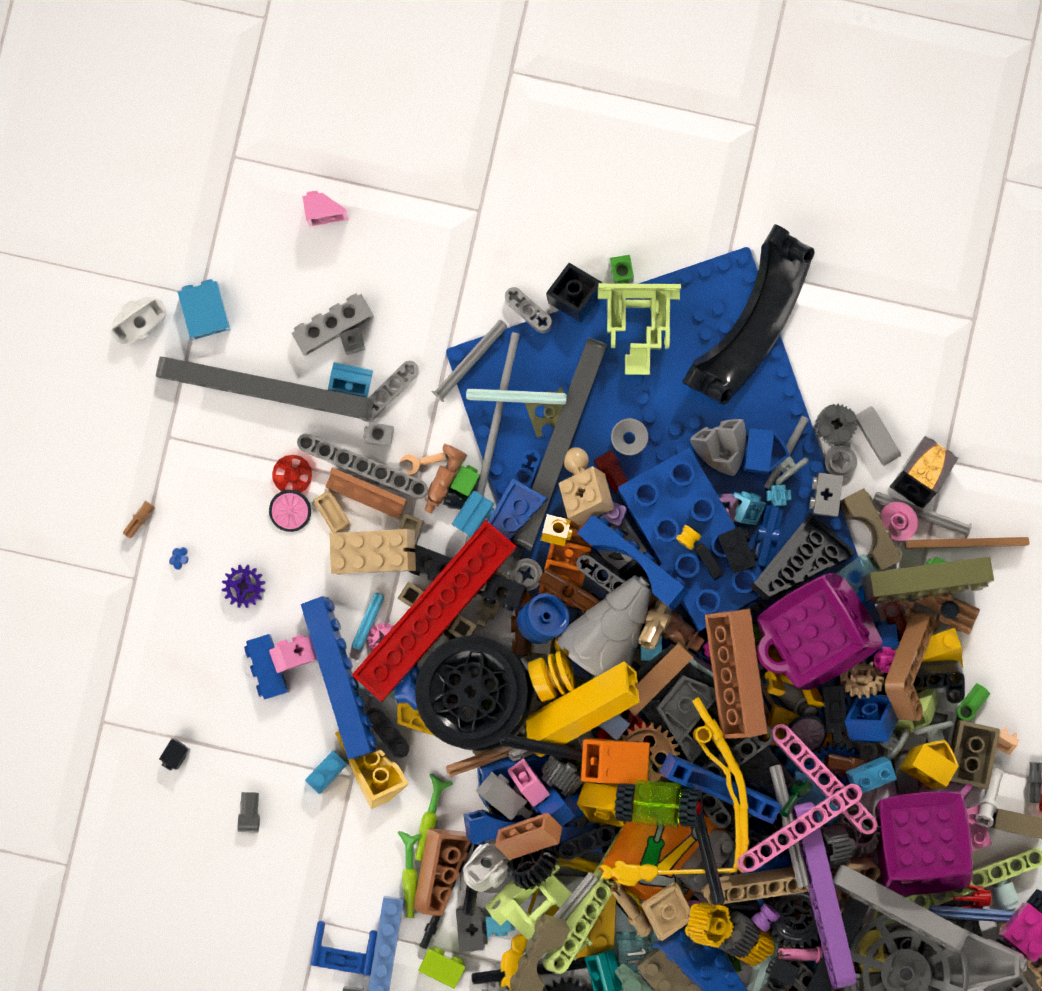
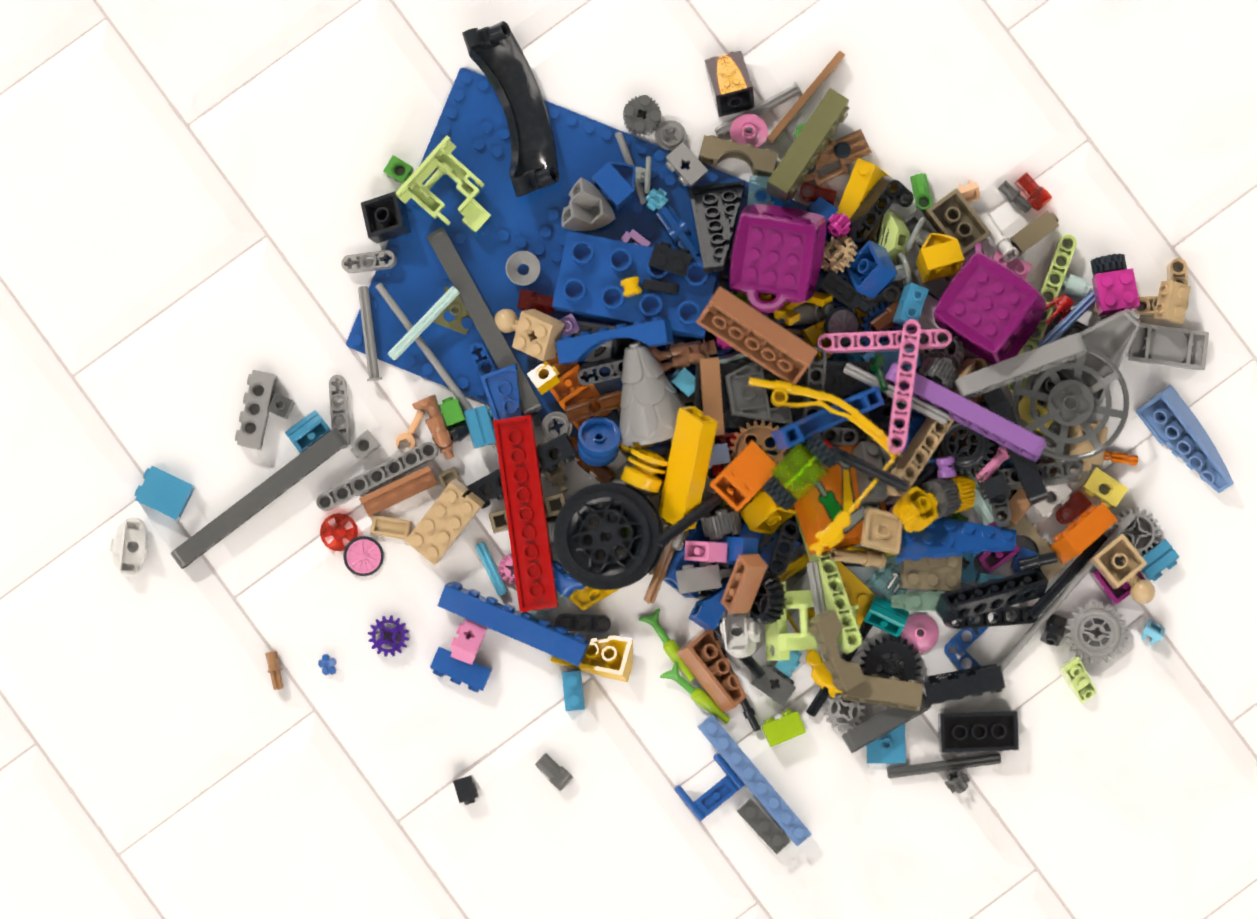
camera: 50 degrees left, 0 degrees up
bright pink slope [302,191,349,227] -> none
tan piece [638,599,672,650] -> none
medium azure bracket [733,491,767,525] -> none
light grey beam [856,406,901,466] -> none
medium nougat beam [885,612,936,721] -> none

